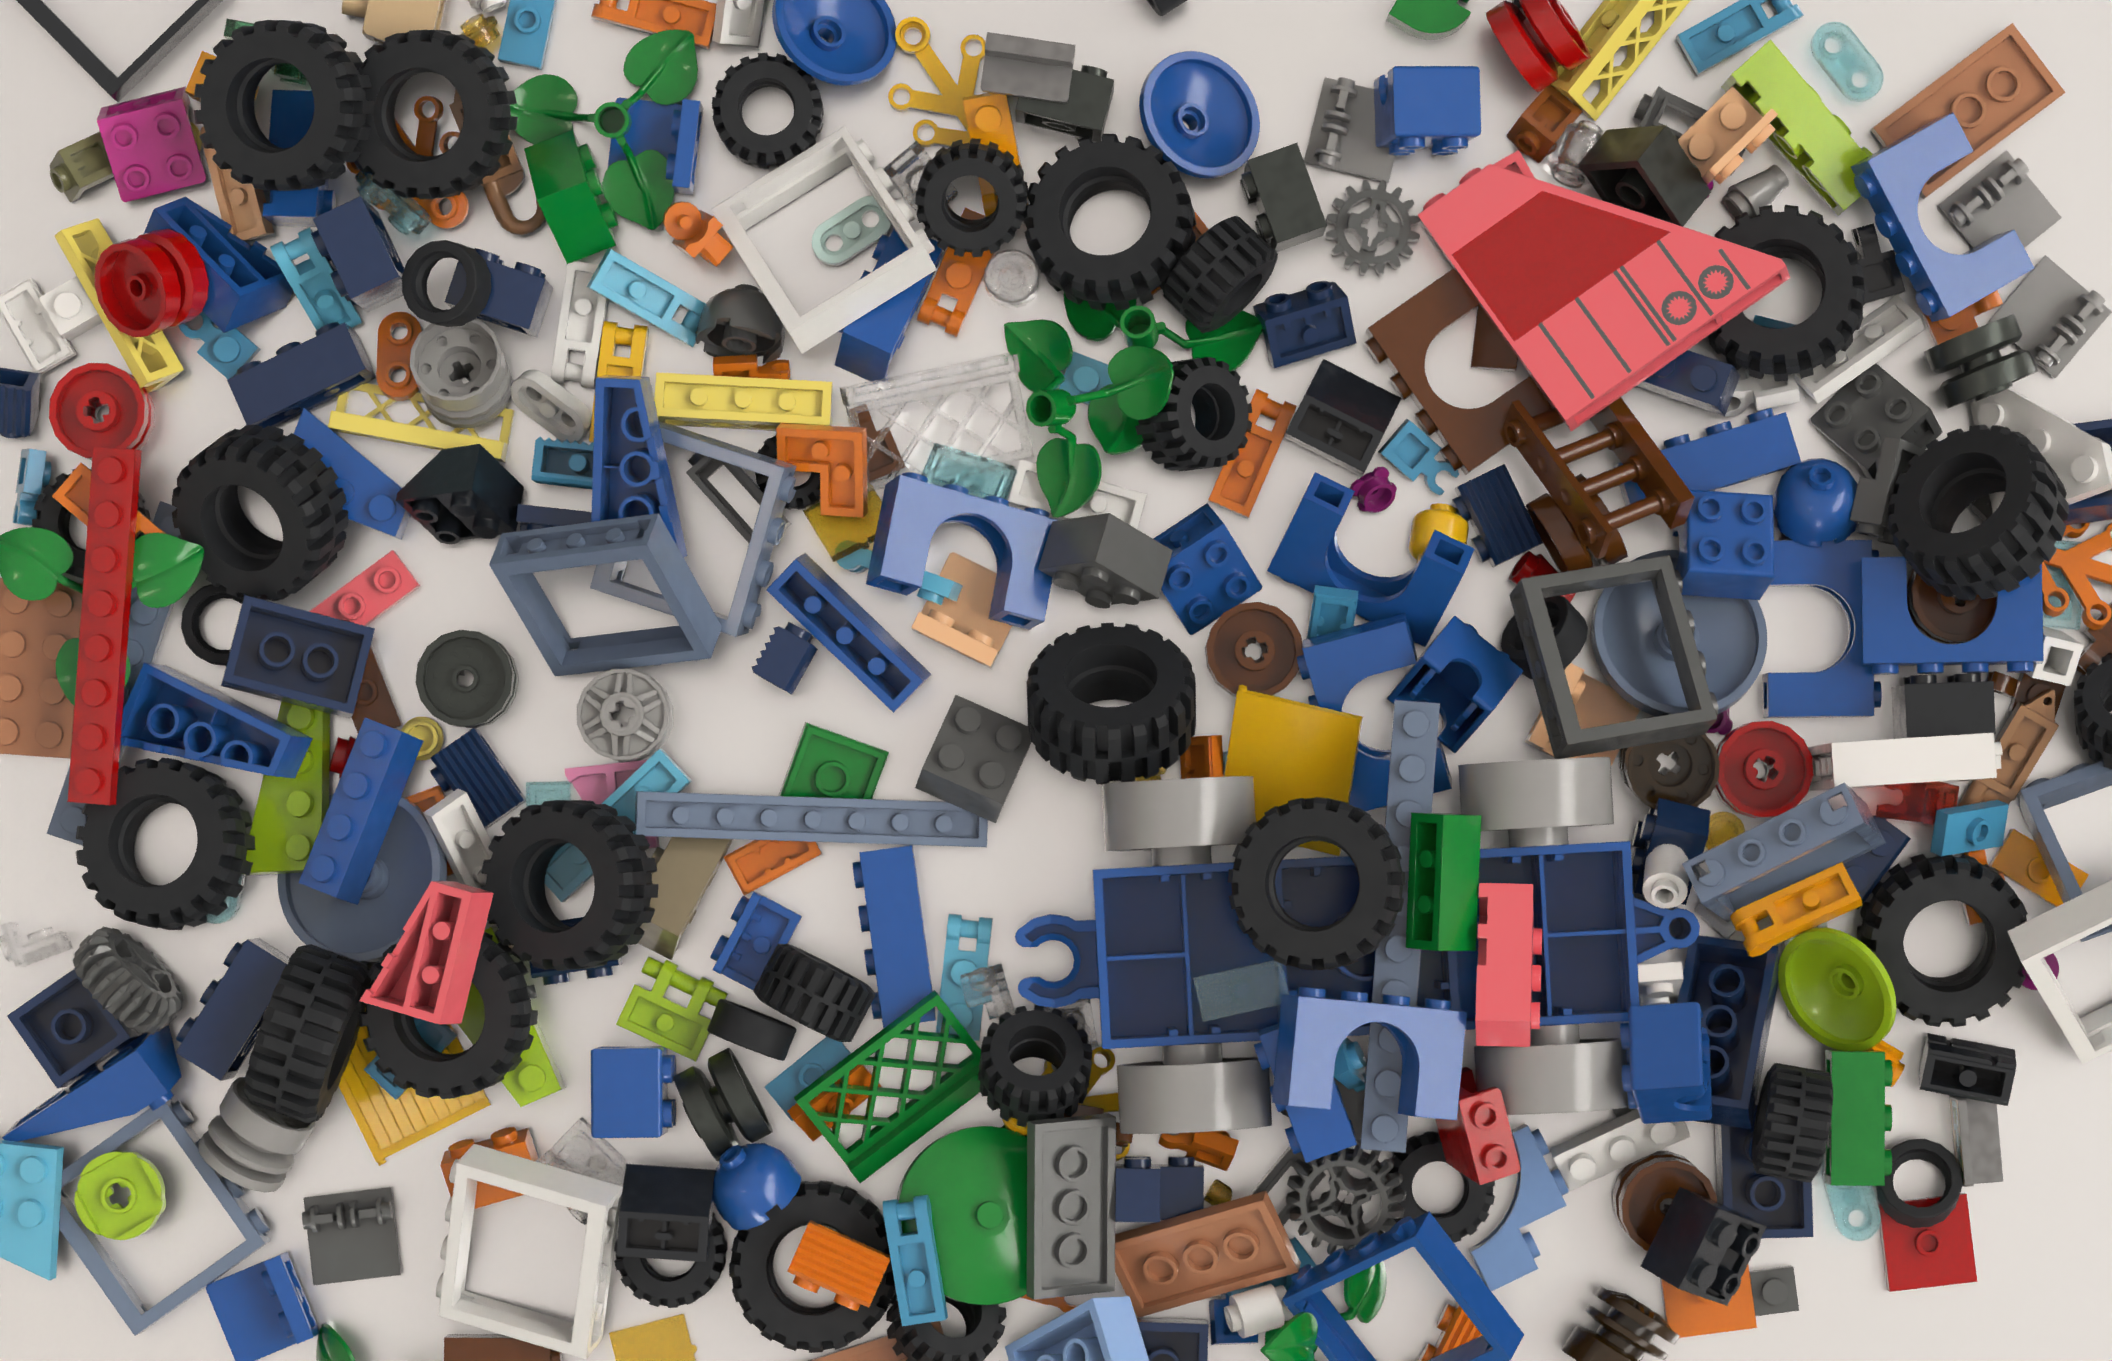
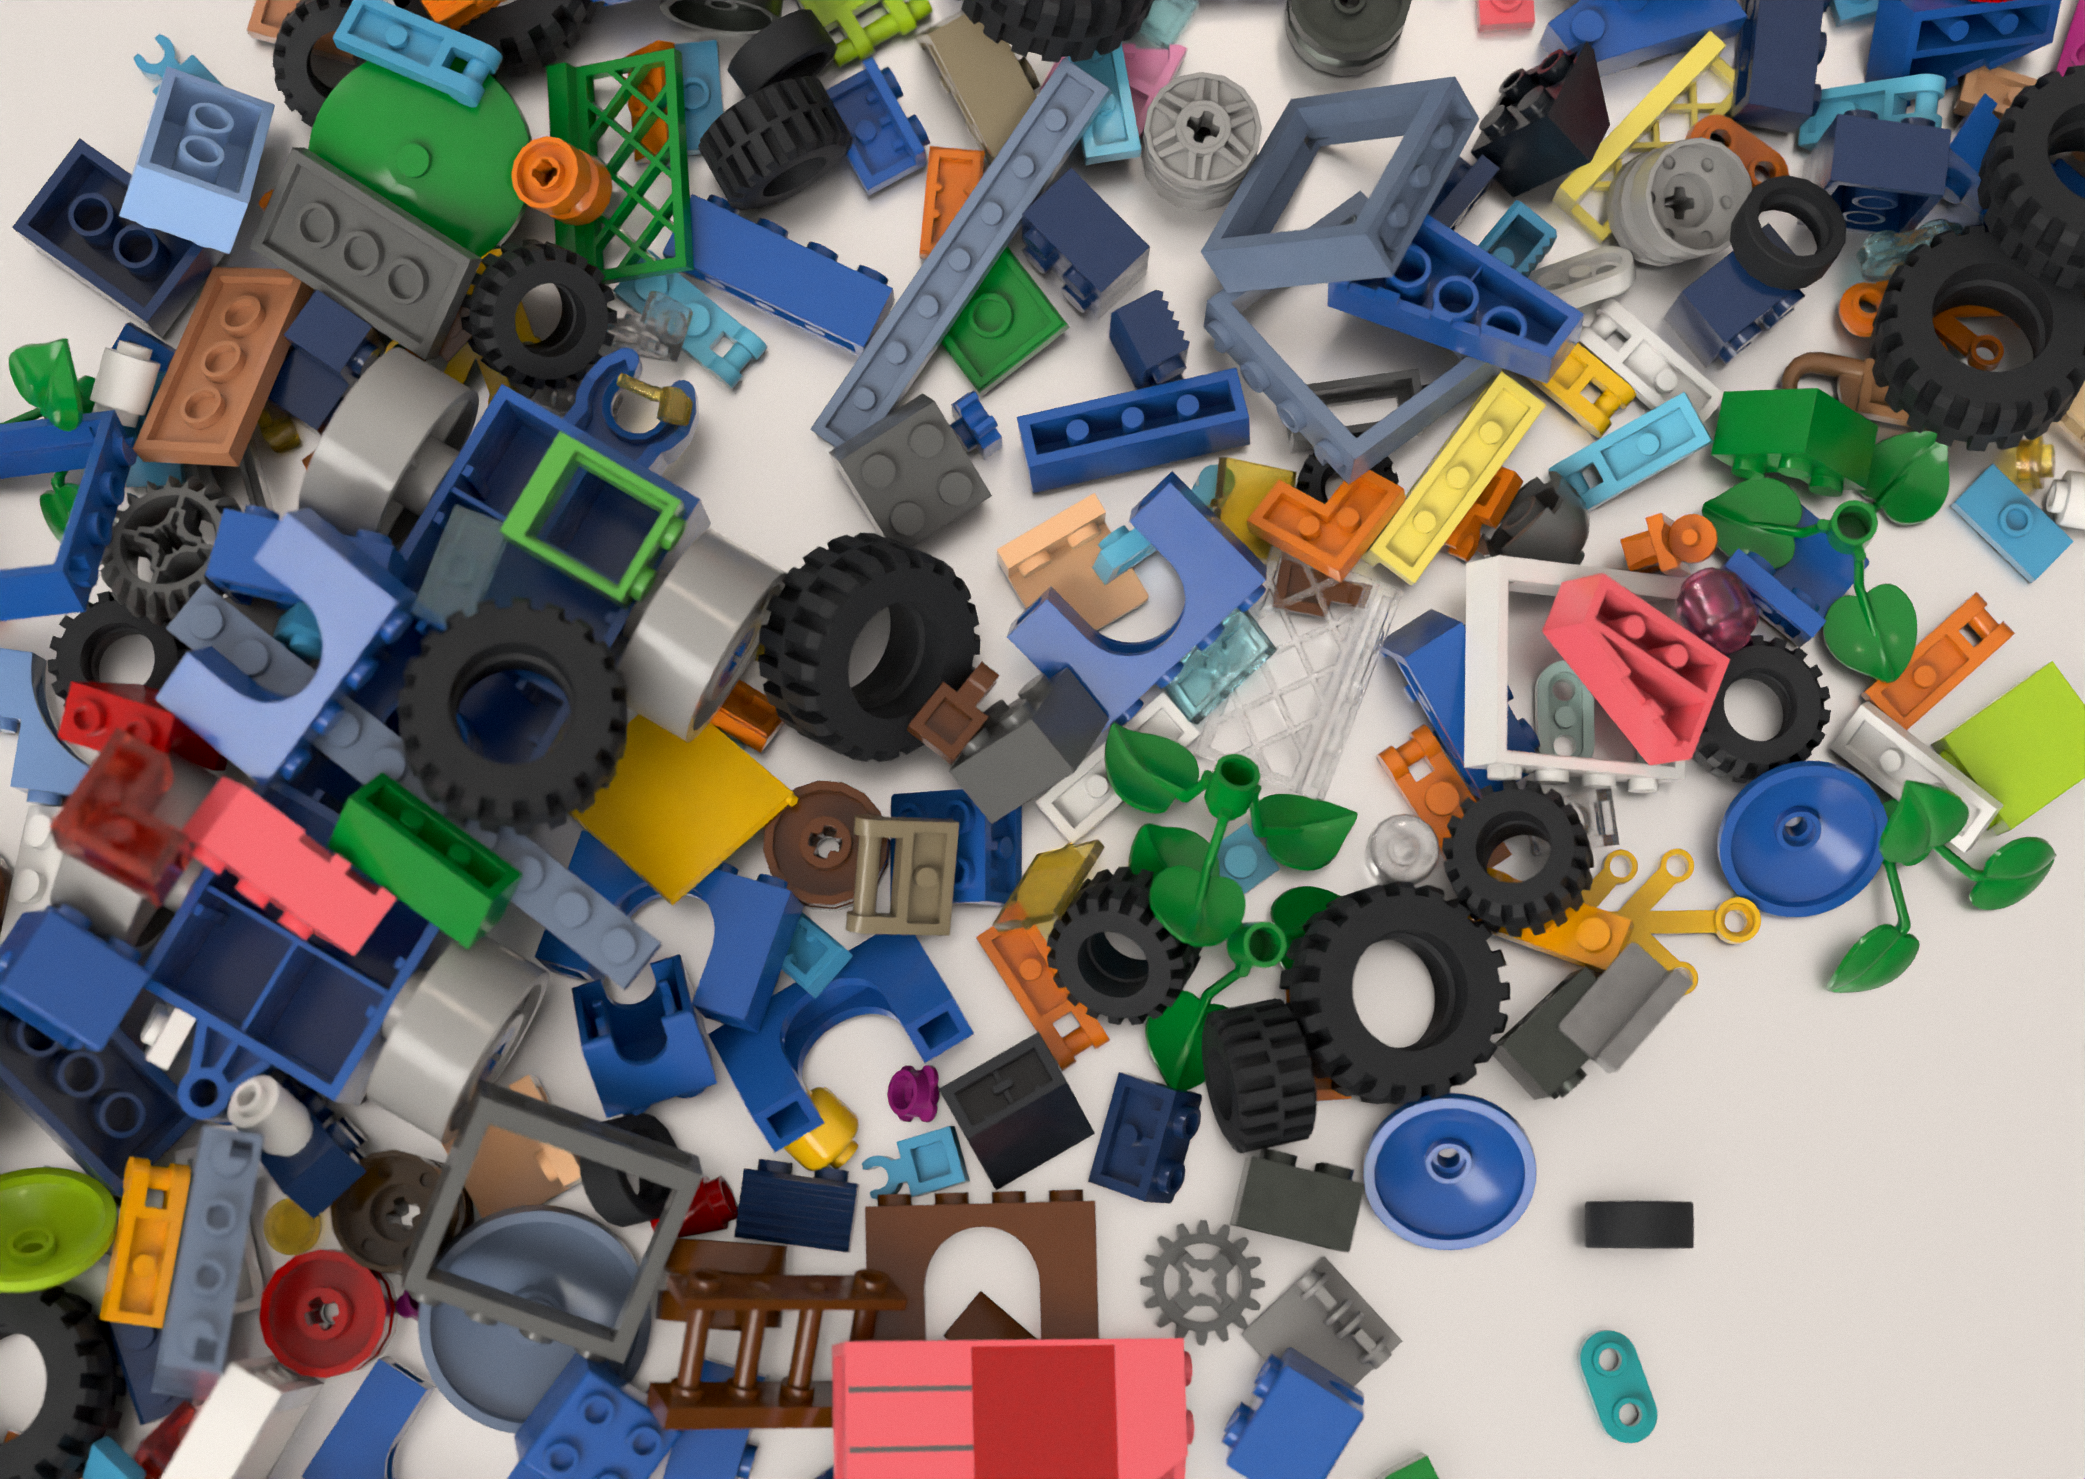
camera: 120 degrees right, 5 degrees down
none -> clear red brick [50,728,193,907]
none -> bright green window [499,431,688,610]
none -> orange wheel [511,136,613,226]
none -> clear yellow hand [617,373,693,426]
none -> dark tan plate [846,814,959,936]
none -> reddish brown plate [907,662,1000,765]
none -> blue plate [950,391,1002,460]
none -> clear yellow piece [992,839,1105,932]
none -> dark blue brick [1022,168,1150,319]
none -> coral wedge [1542,573,1730,766]
none -> clear pink head [1675,567,1760,654]

